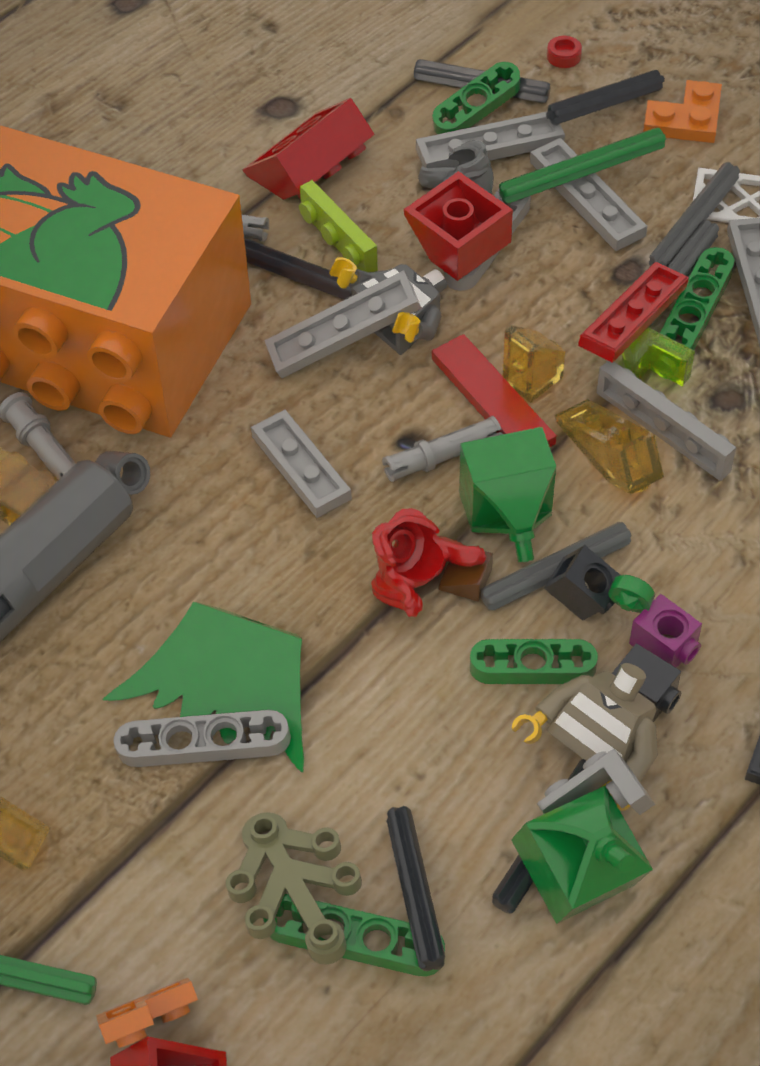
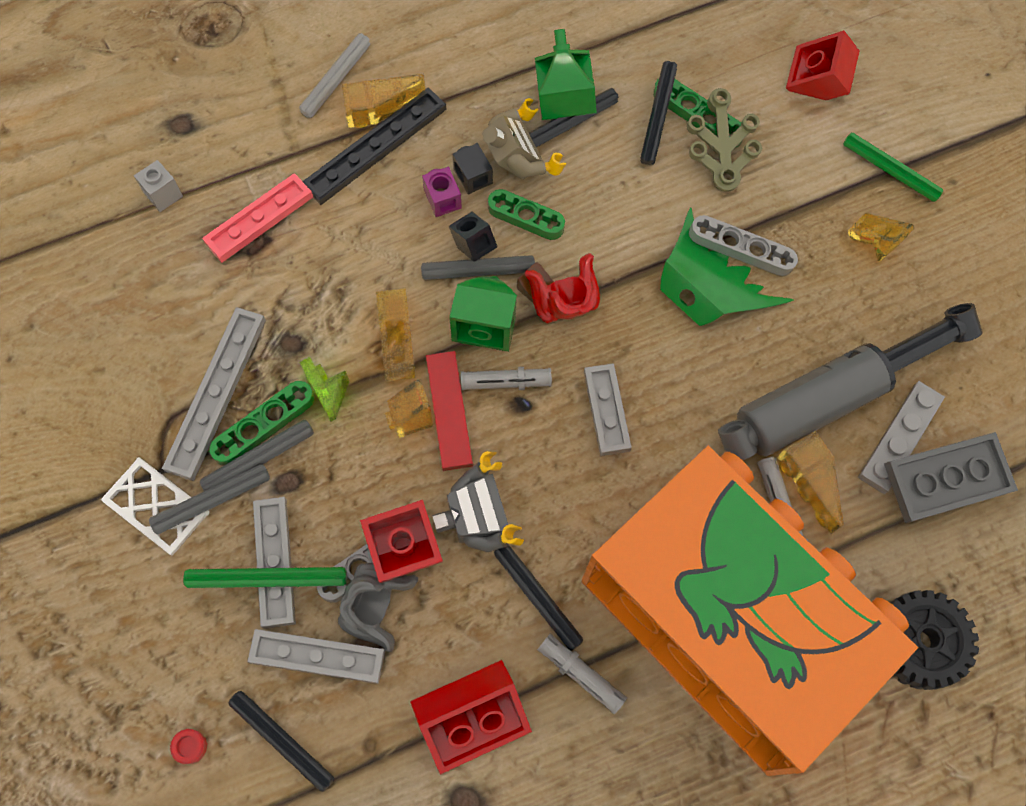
camera: 160 degrees left, 15 degrees up
orange plate [96,977,198,1048] -> none
light grey plate [264,270,422,378] -> none
lime plate [299,180,378,272] -> none
green beam [432,62,520,134] -> none
light grey bracket [537,749,655,815] -> none
black axle [546,70,665,125] -> none
red tile [578,262,689,363] -> none
light grey plate [597,361,736,481] -> none
green tile [608,575,655,613] -> none
orange plate [643,80,722,143] -> none

